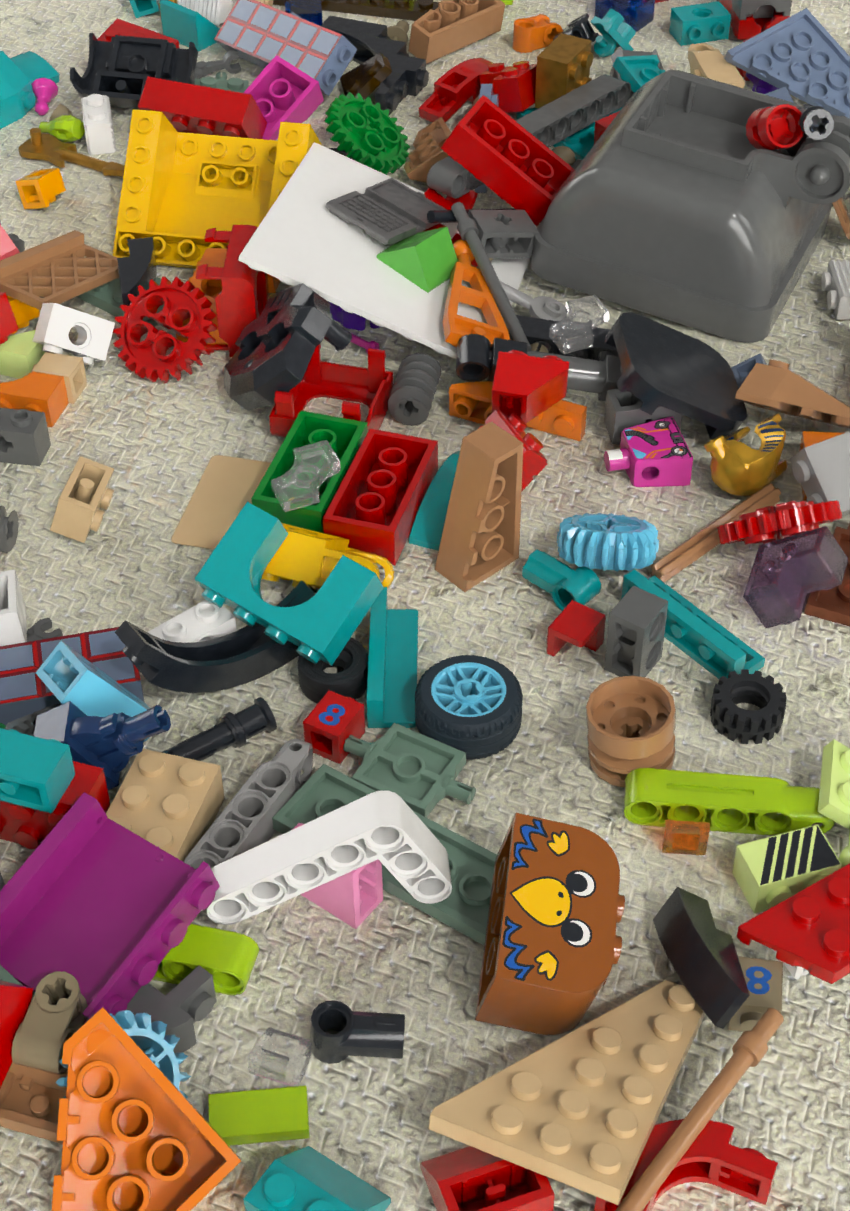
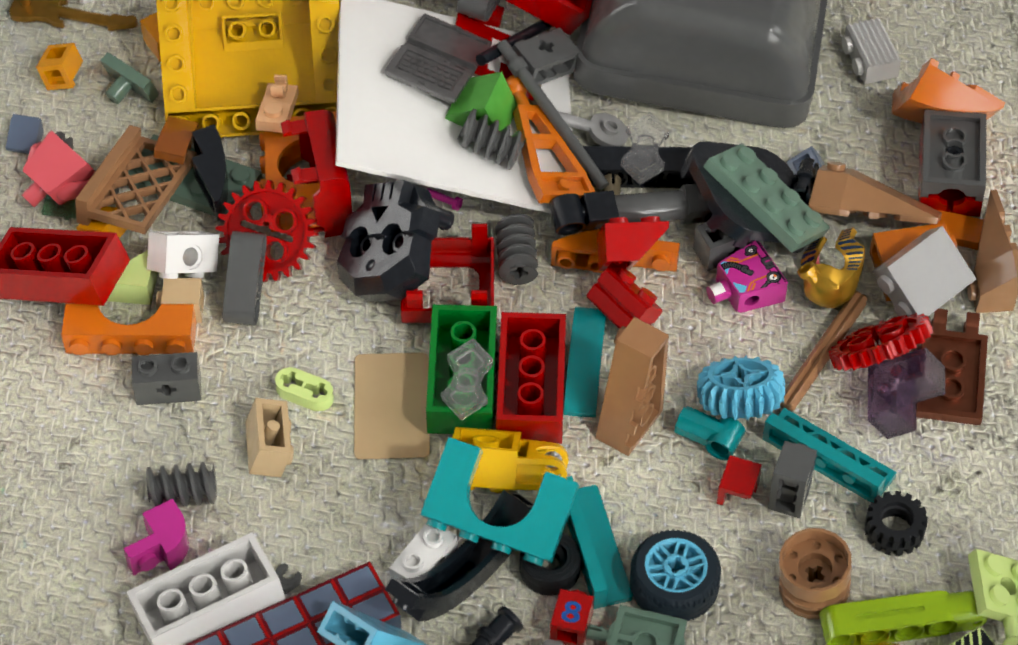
camera: 15 degrees left, 10 degrees up
none -> sand green tile [100,52,160,104]
none -> dark orange slope [154,116,199,165]
none -> dark grey beam [222,231,267,326]
none -> light nougat plate [255,74,299,132]
none -> yellowish green beam [275,367,334,412]
none -> dark grey piece [458,108,527,170]
none -> sand green plate [703,143,830,253]
none -> black pin [792,158,819,204]

